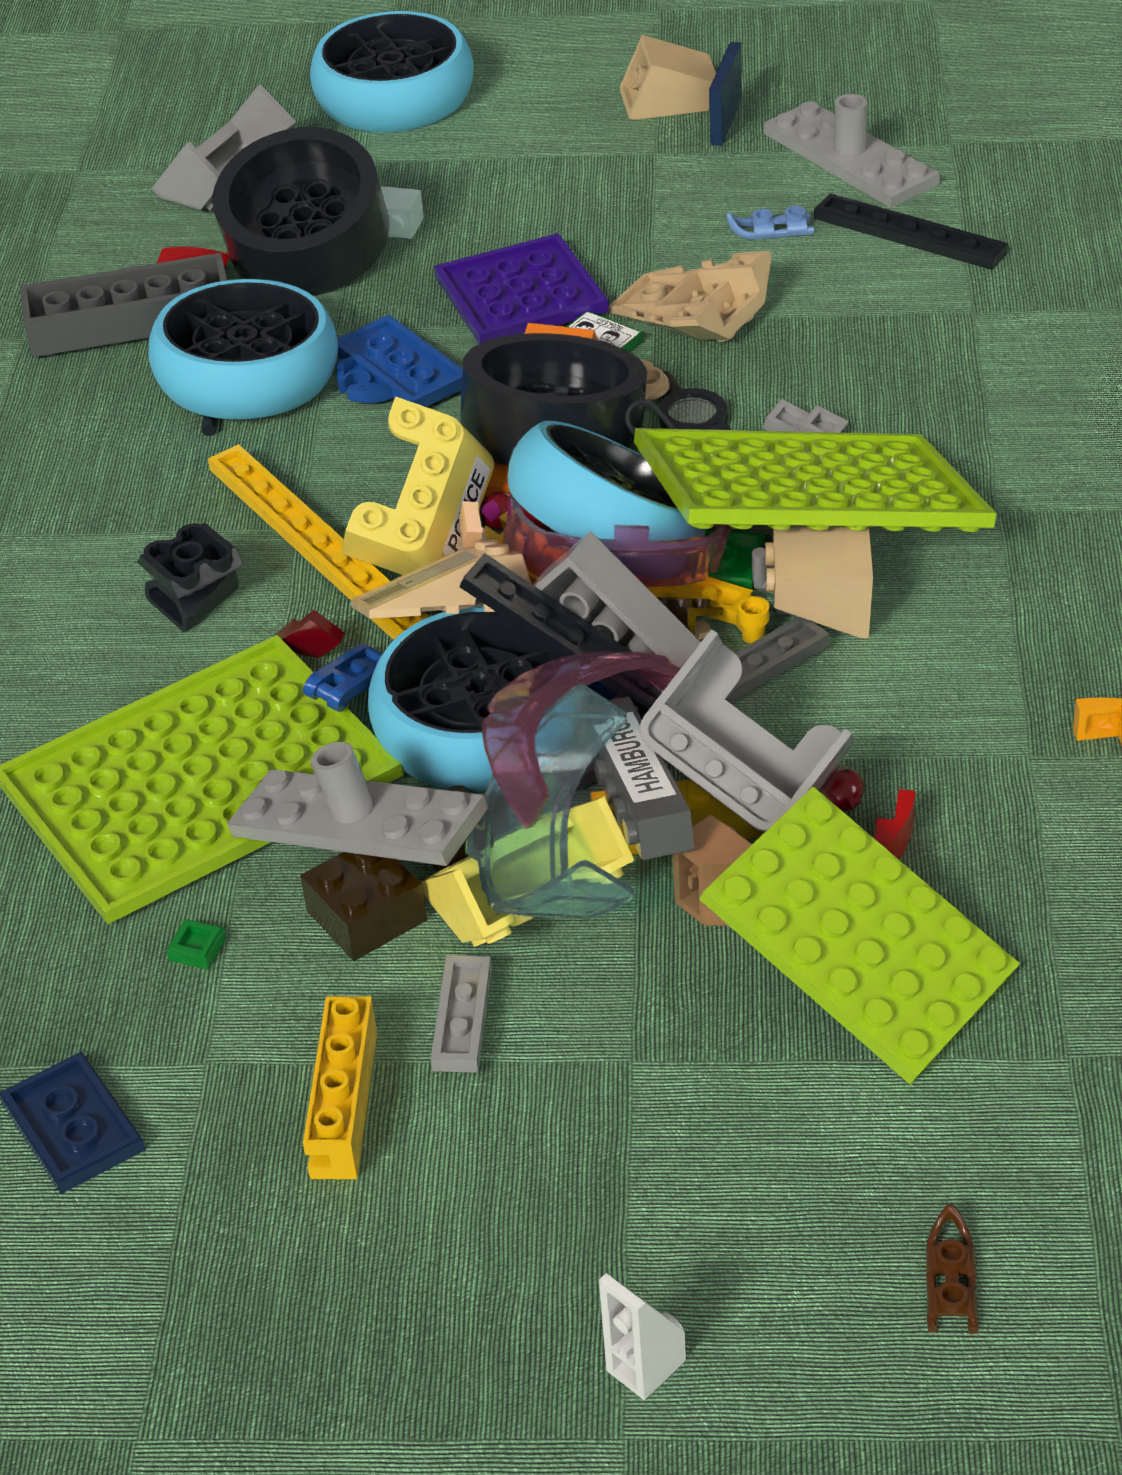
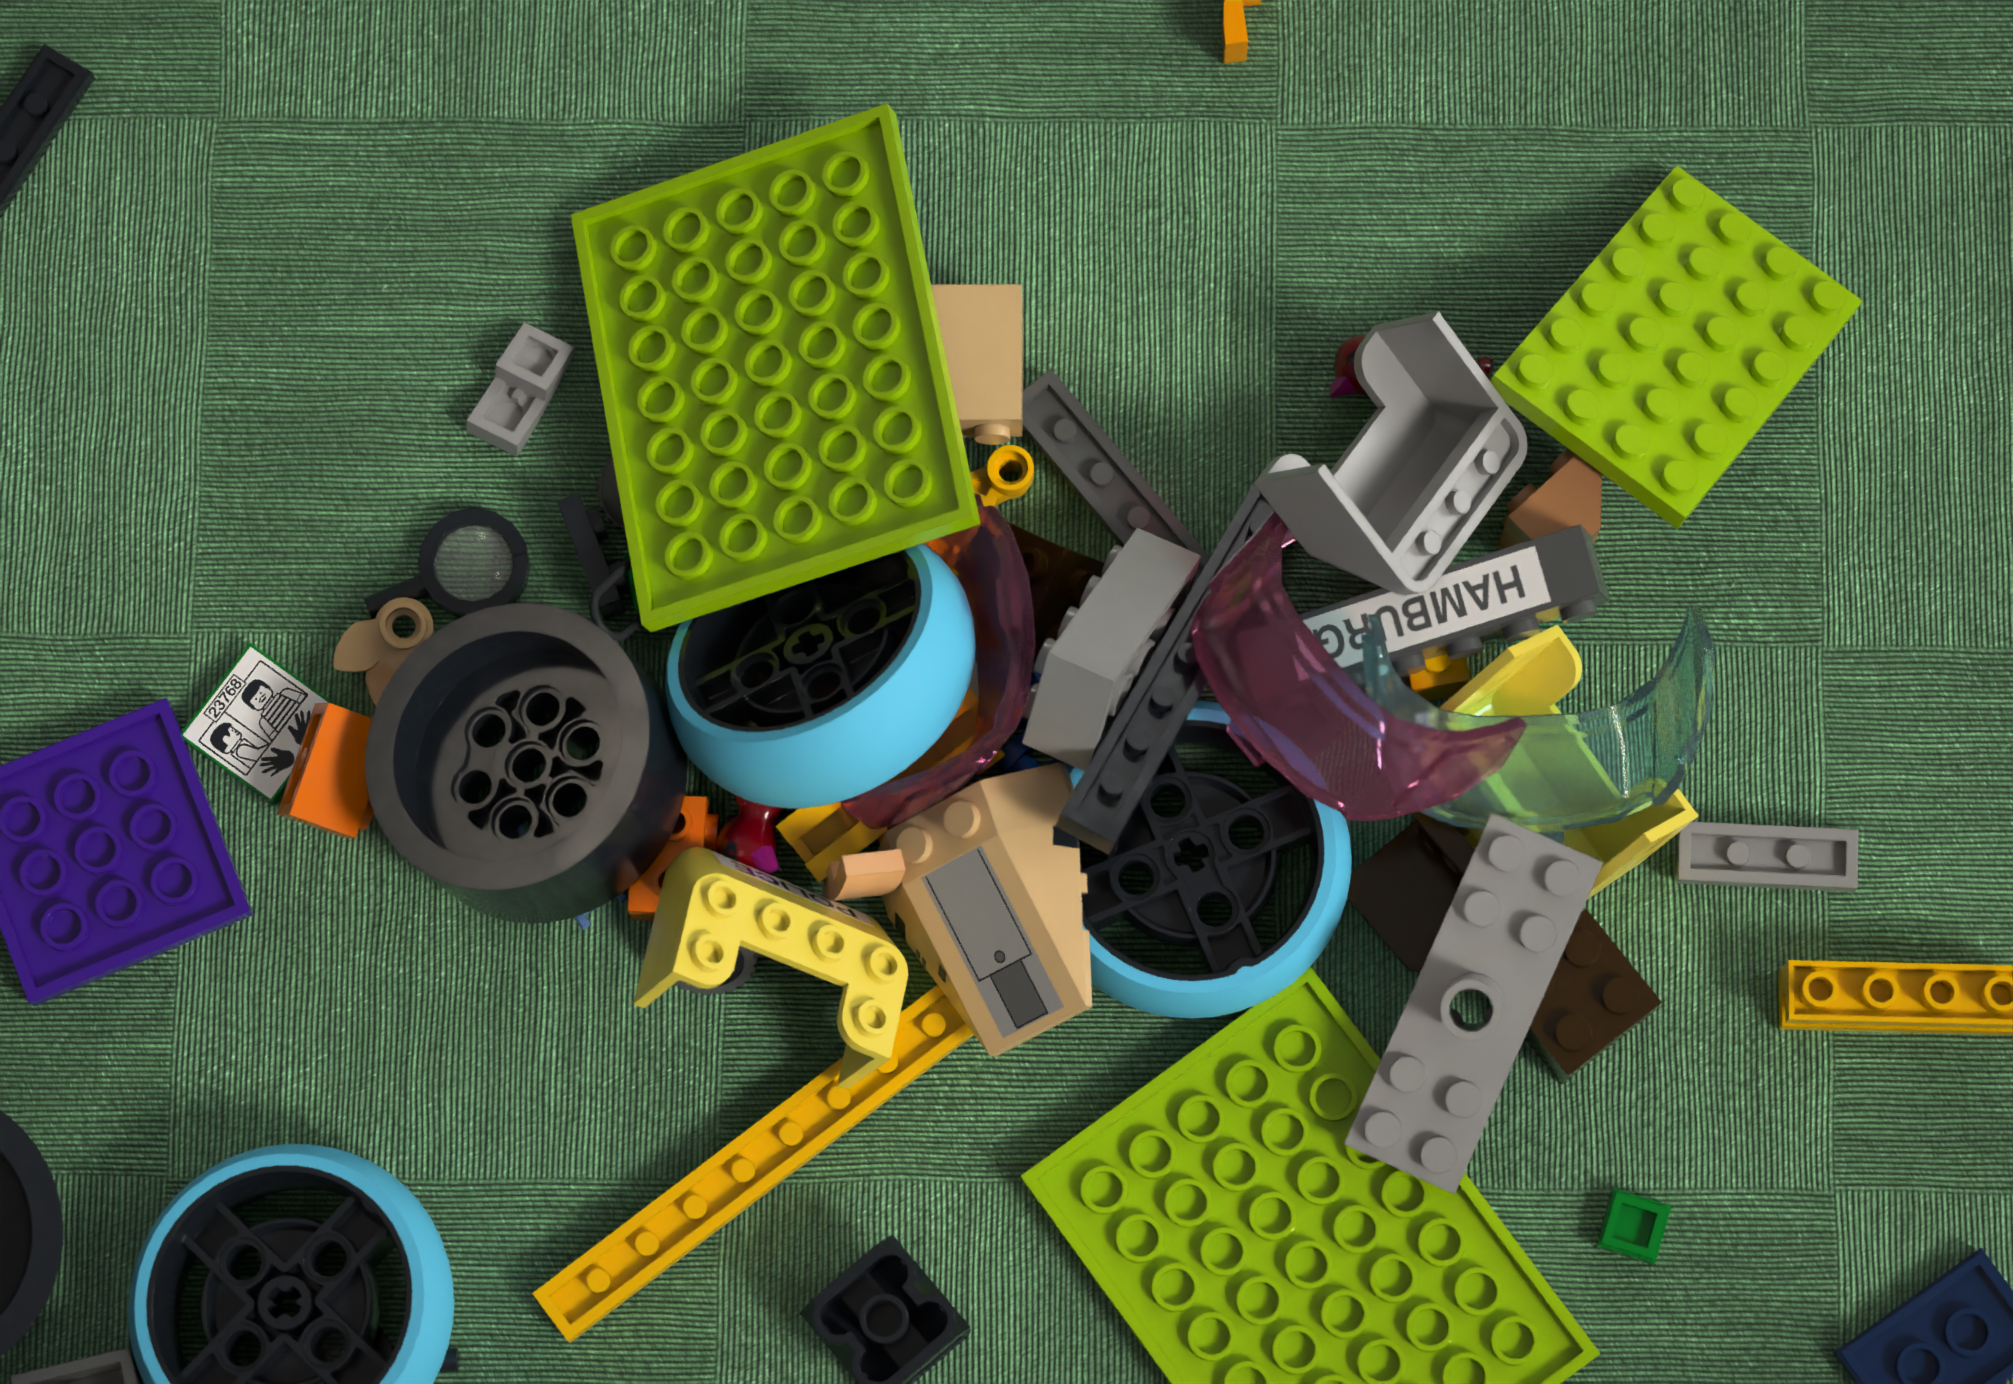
camera: 90 degrees left, 35 degrees up
dark red slope [274,610,344,658] -> none
blue plate [303,642,383,712] -> none
blue plate [336,315,462,407] -> none
tan wedge [608,250,772,342] -> none
red slope [874,789,916,860] -> none

